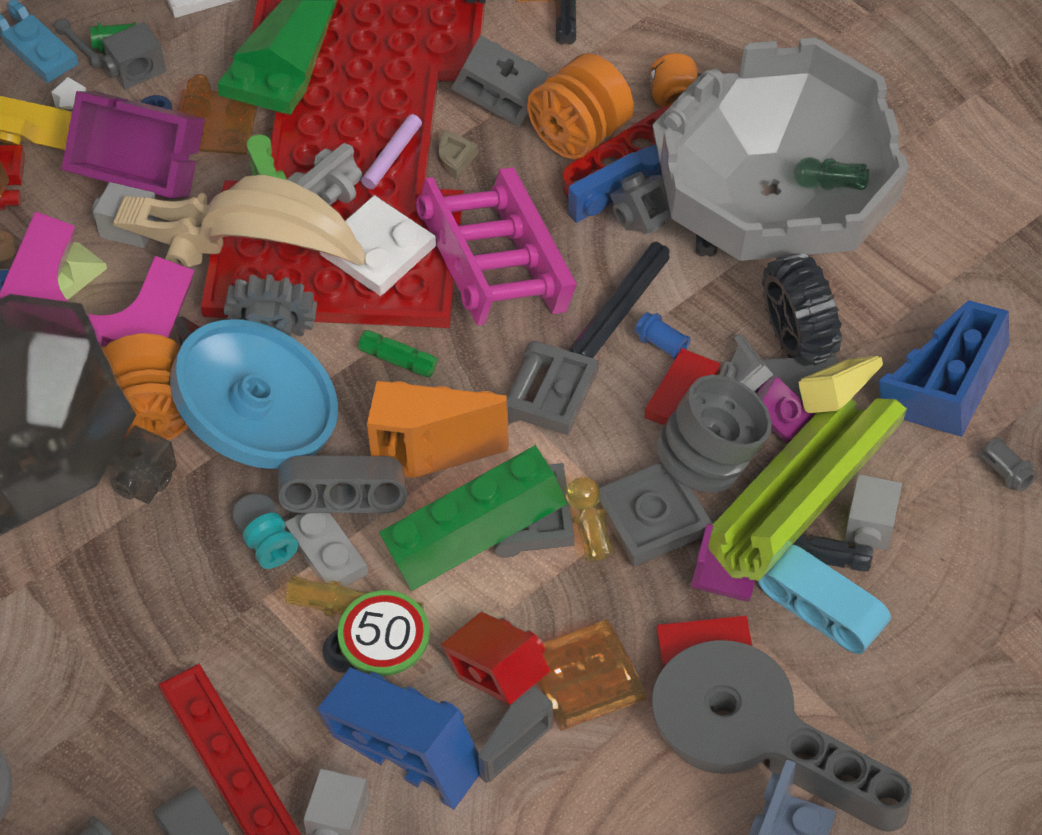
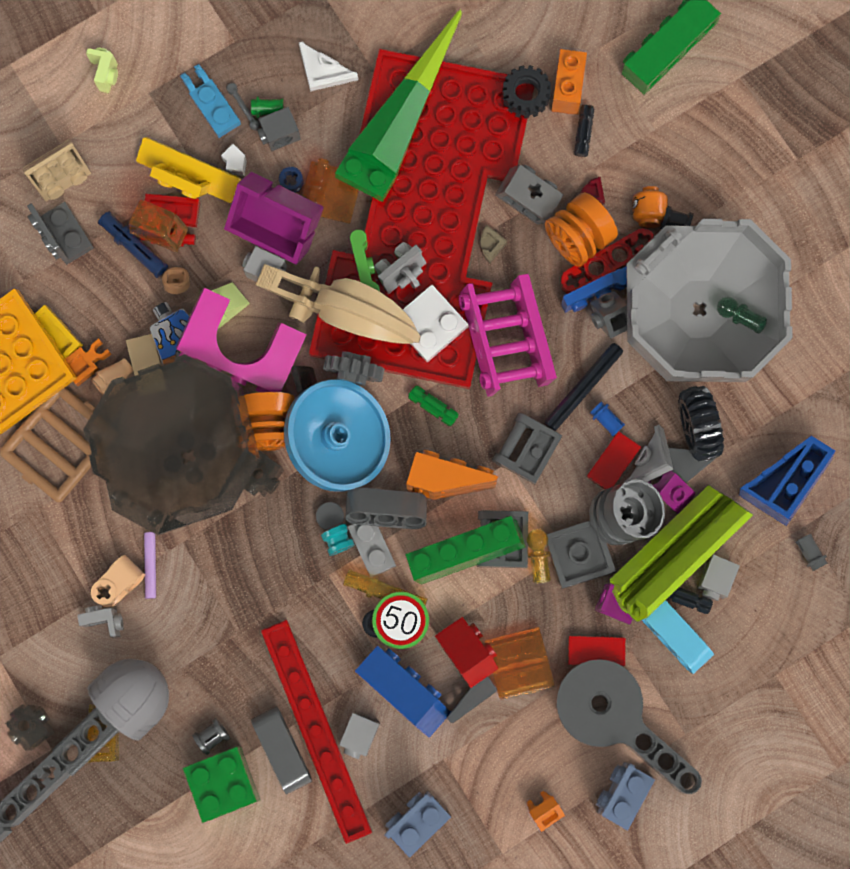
camera: 10 degrees right, 25 degrees up
lavender piece [361,114,422,189] -> none
light yellow slope [798,355,883,413] -> none

